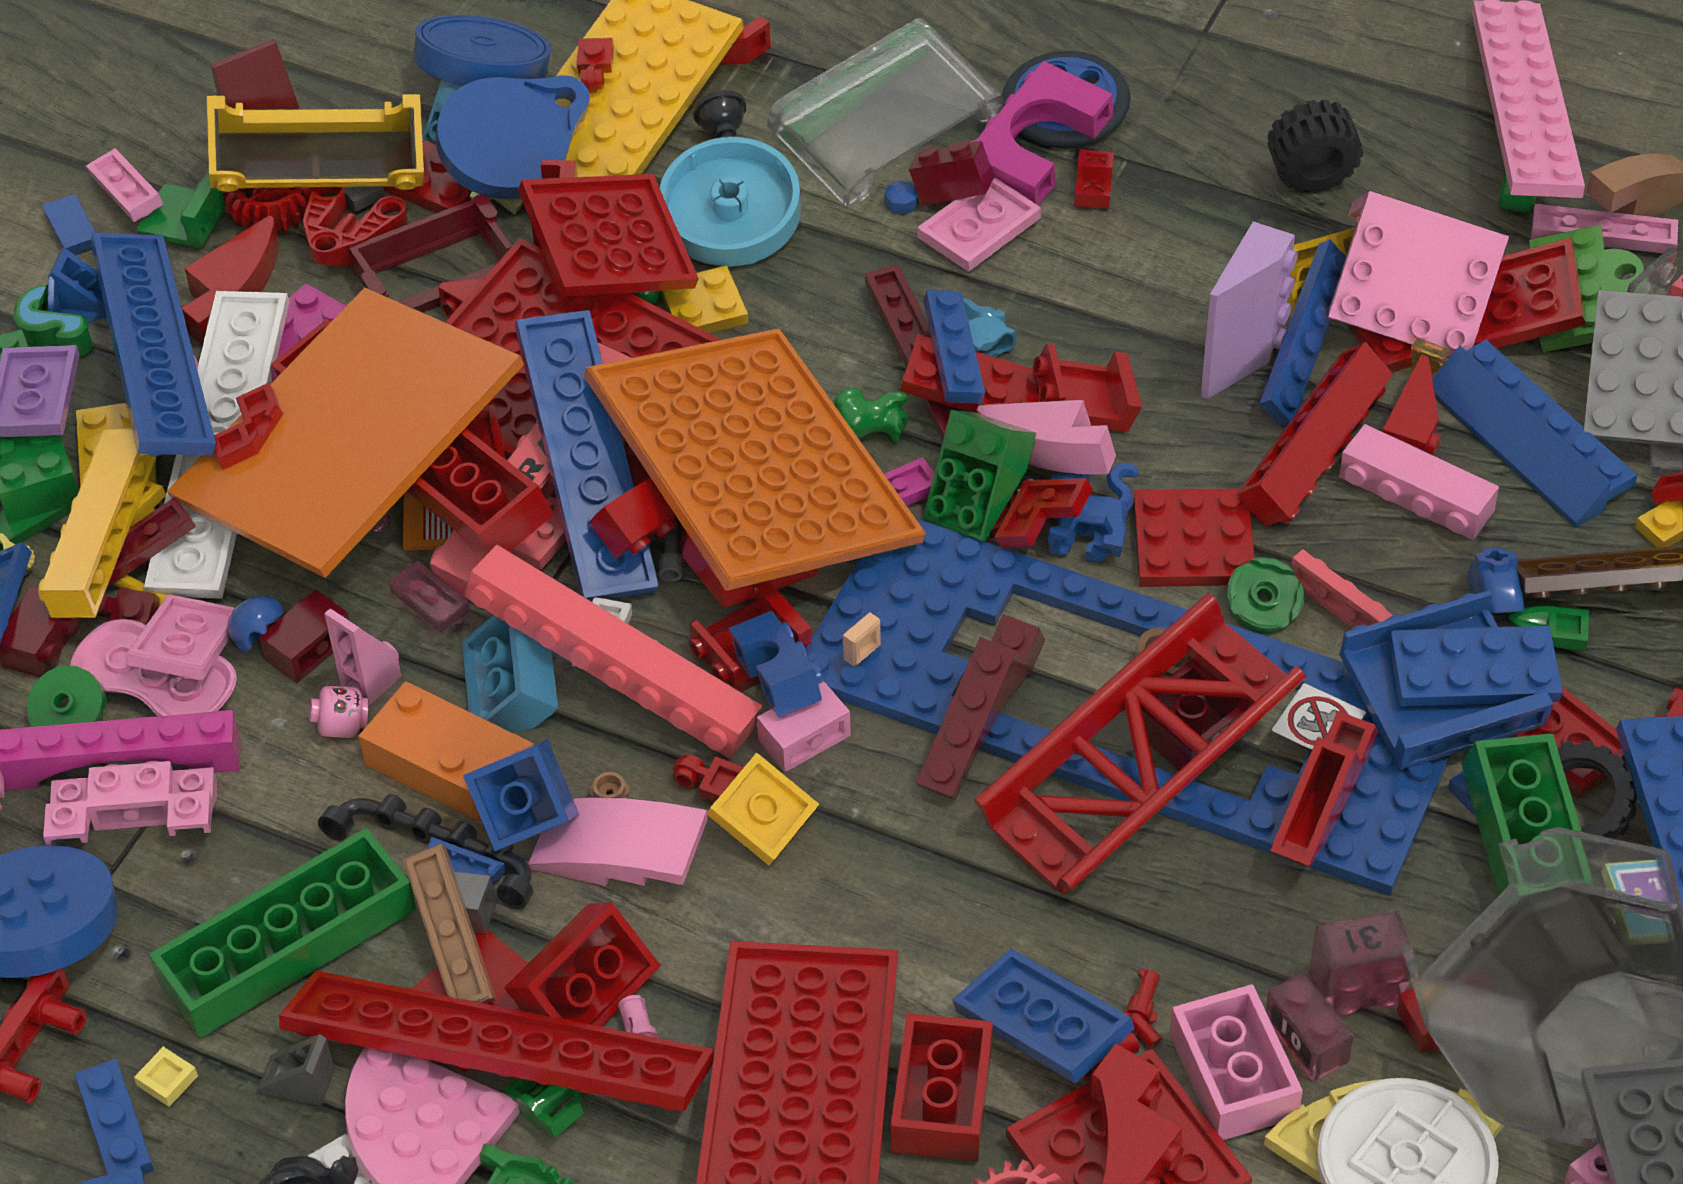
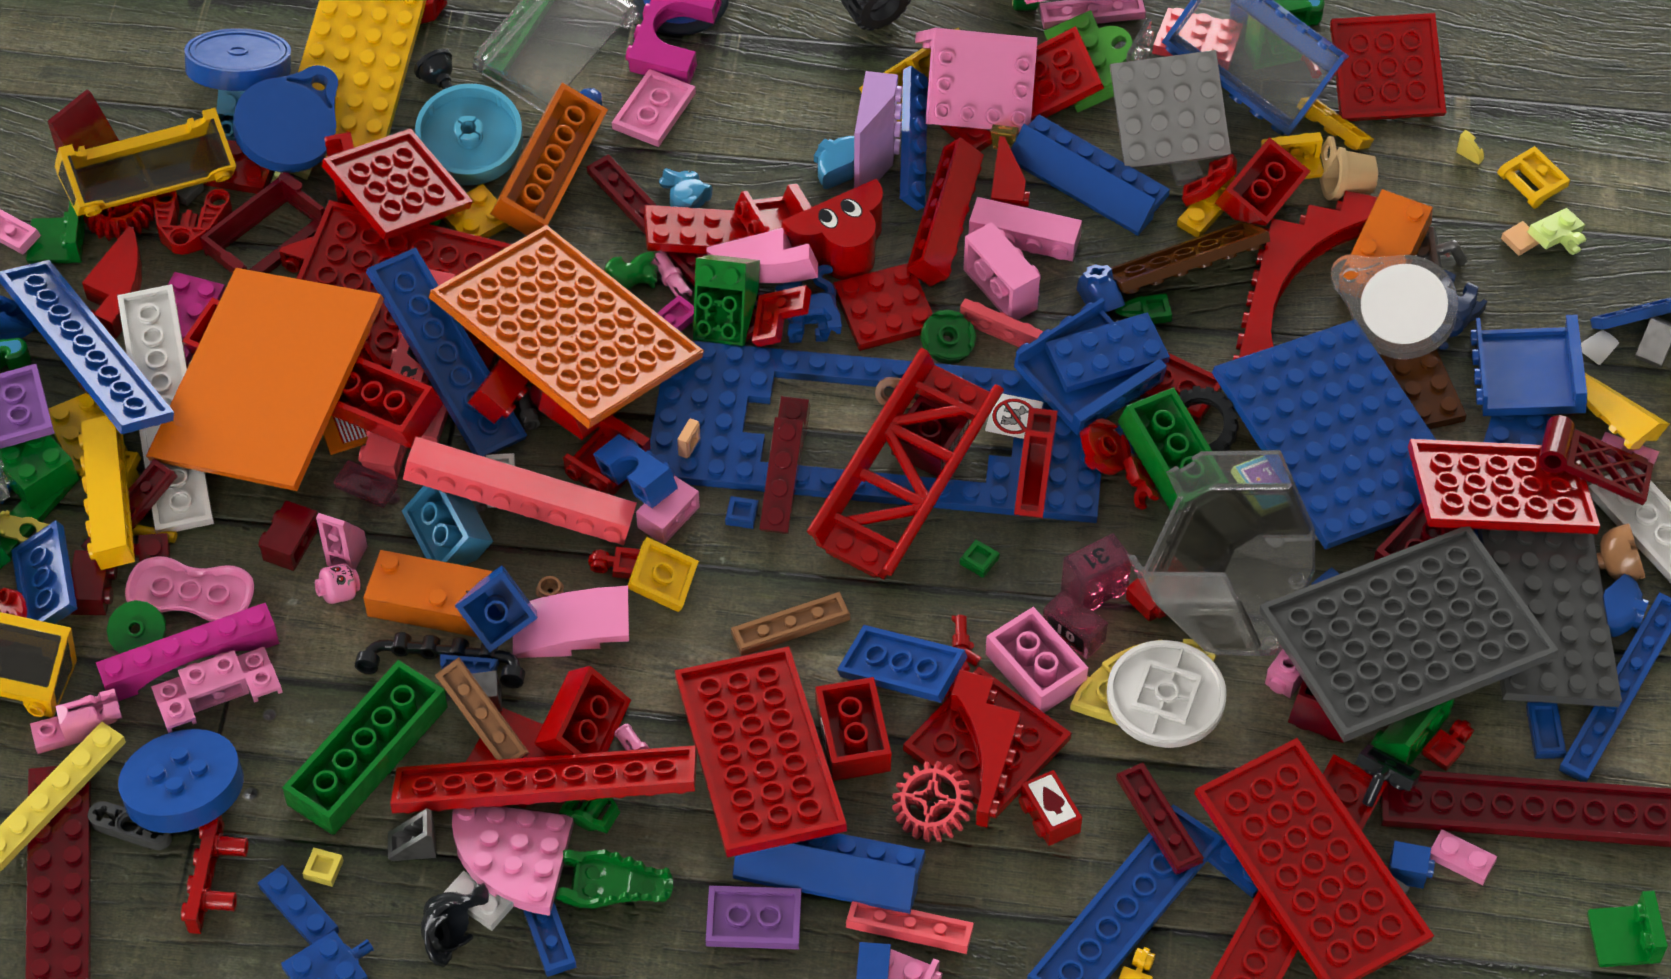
camera: 20 degrees left, 5 degrees up
bright pink tile [126,594,235,681] -> none
red tile [214,382,283,470] -> none
blue hair [228,596,283,654] -> none
red plate [576,38,614,93] -> none
dark red brick [908,140,995,206] -> none
blue plate [923,290,985,404] -> none
red slope [1074,150,1114,209] -> none
none -> orange brick [490,83,608,236]
none -> bright pink pin [652,251,693,300]
none -> blue tile [725,496,759,529]
none -> medium nougat tile [731,592,850,656]
none -> red brick [782,179,883,280]
none -> dark azure piece [814,136,854,189]
none -> green tile [959,539,1000,578]
none -> bright pink brick [964,222,1041,320]
none -> red plate [1080,419,1131,475]
none -> red plate [1123,456,1160,510]

